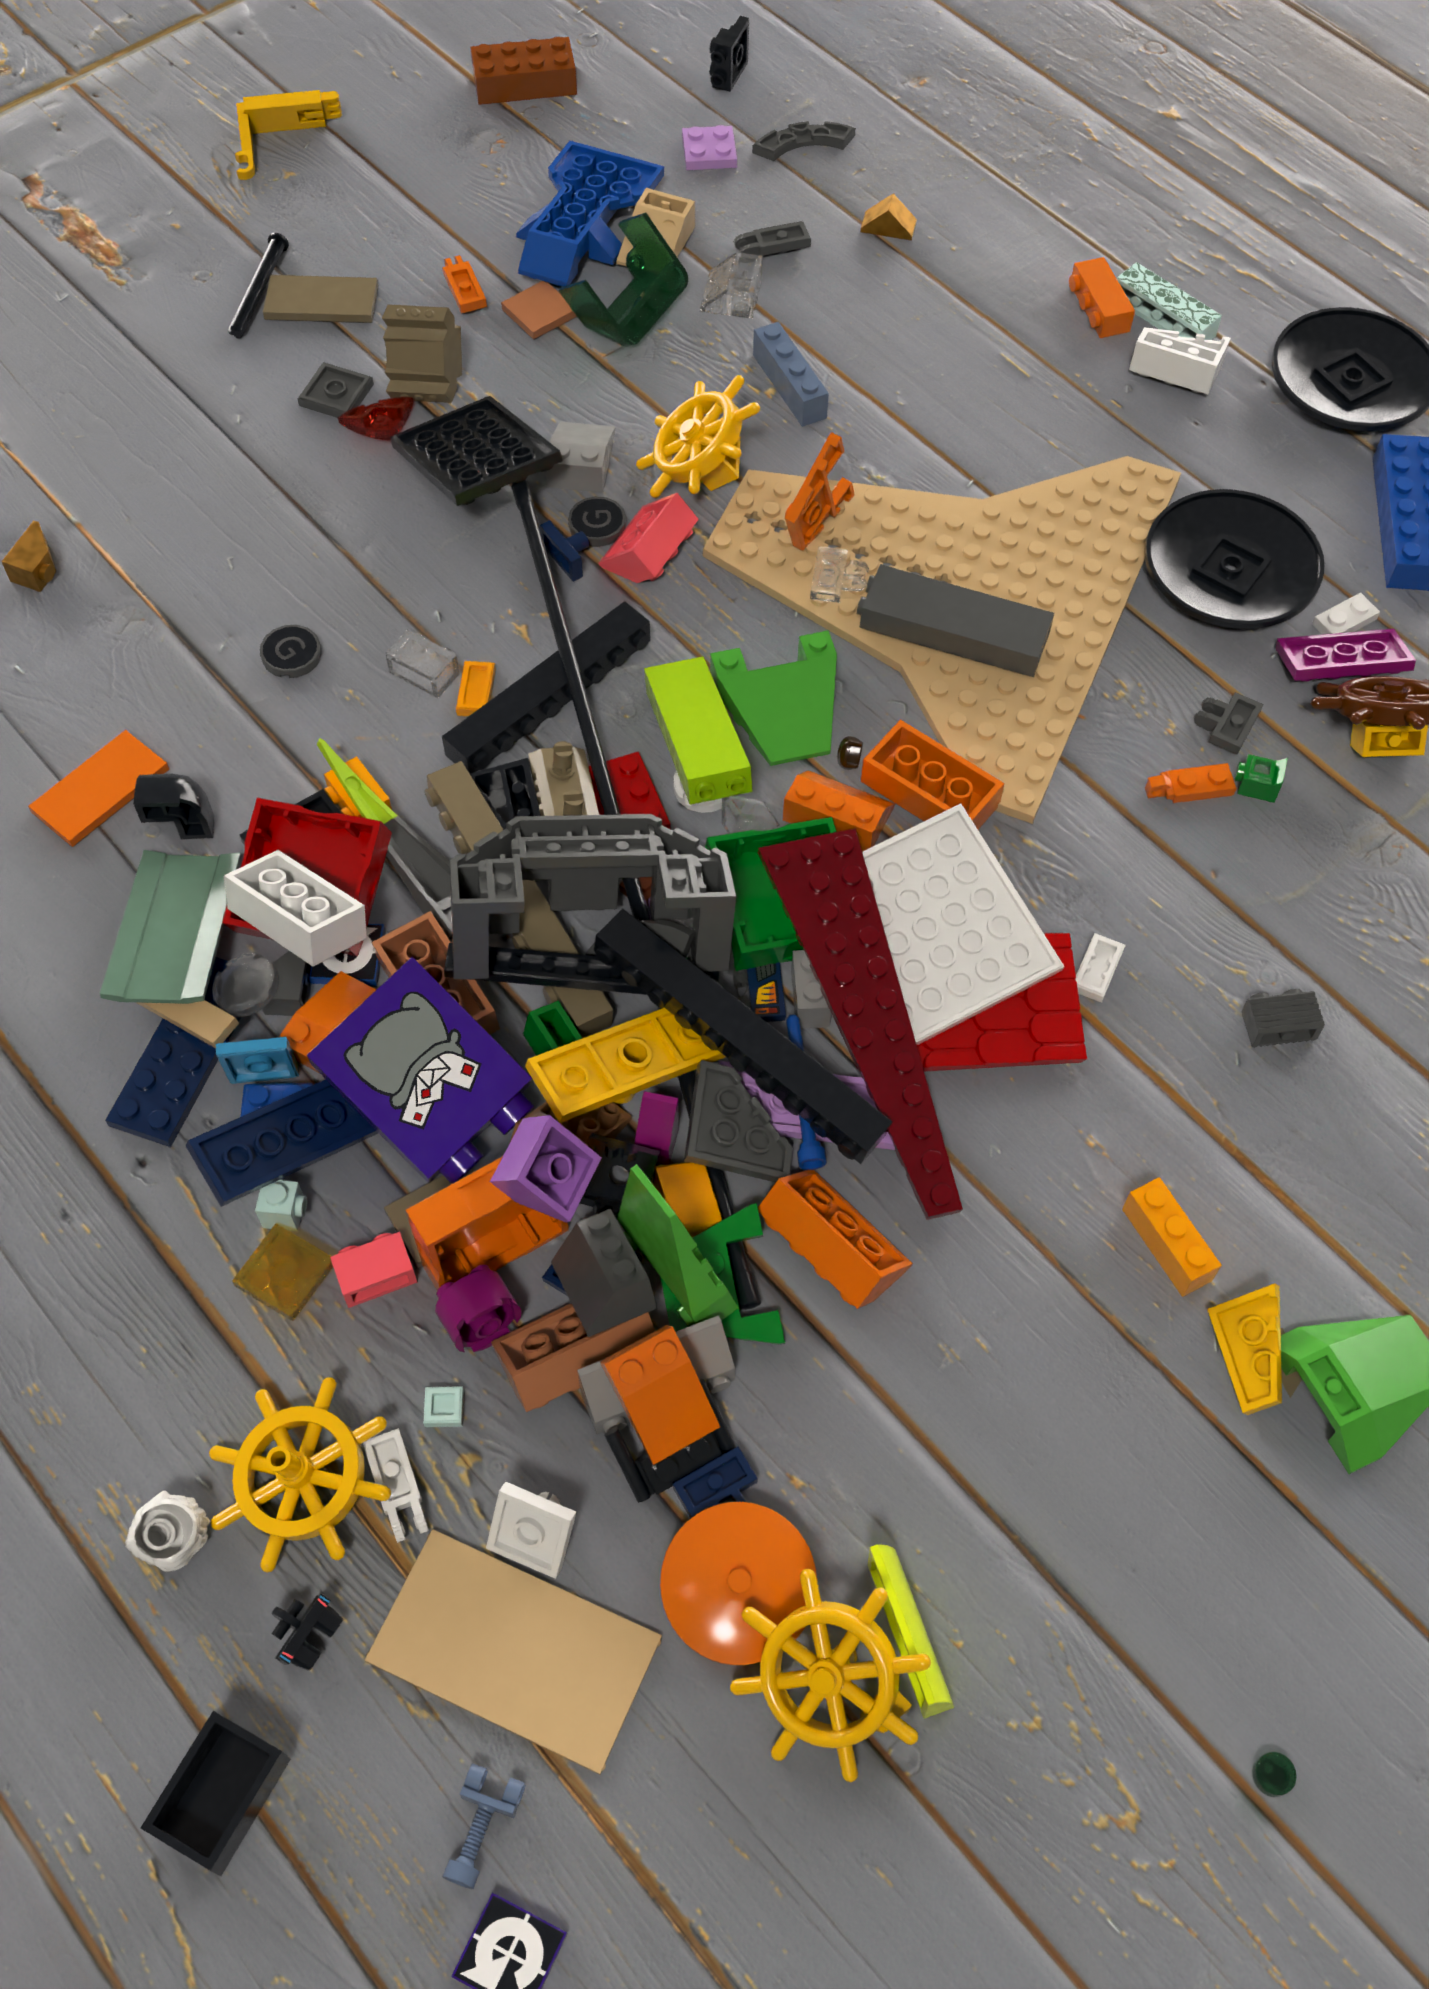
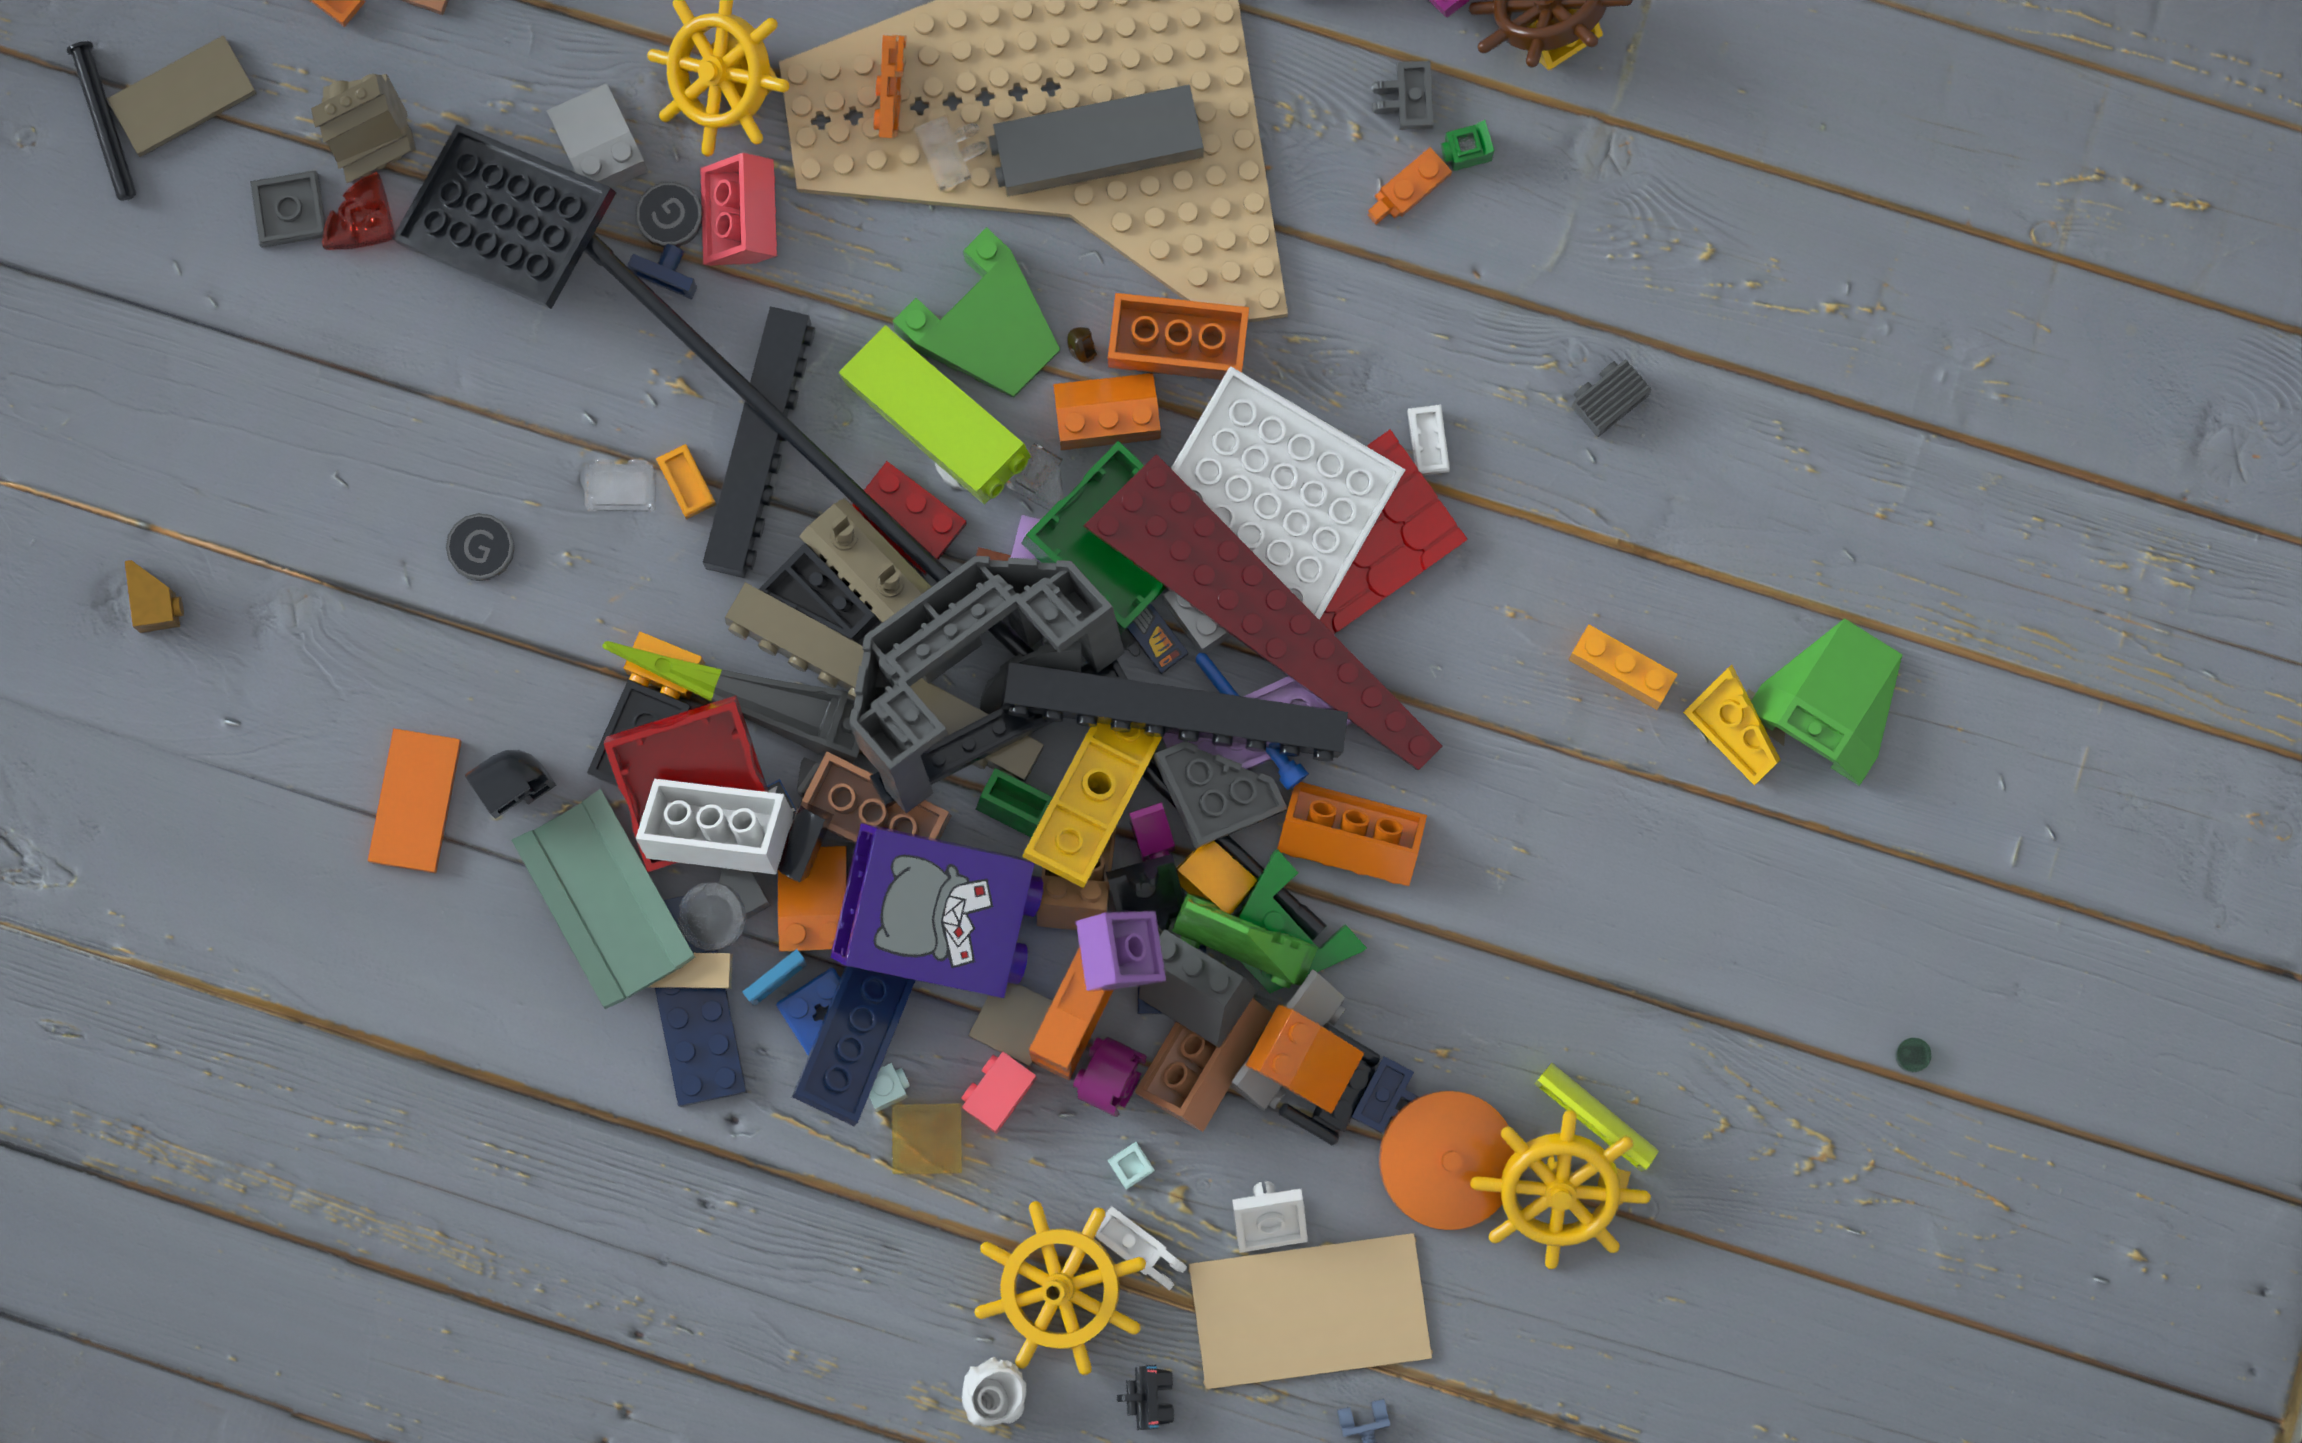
camera: 30 degrees left, 20 degrees up
none -> black brick [777,801,834,882]

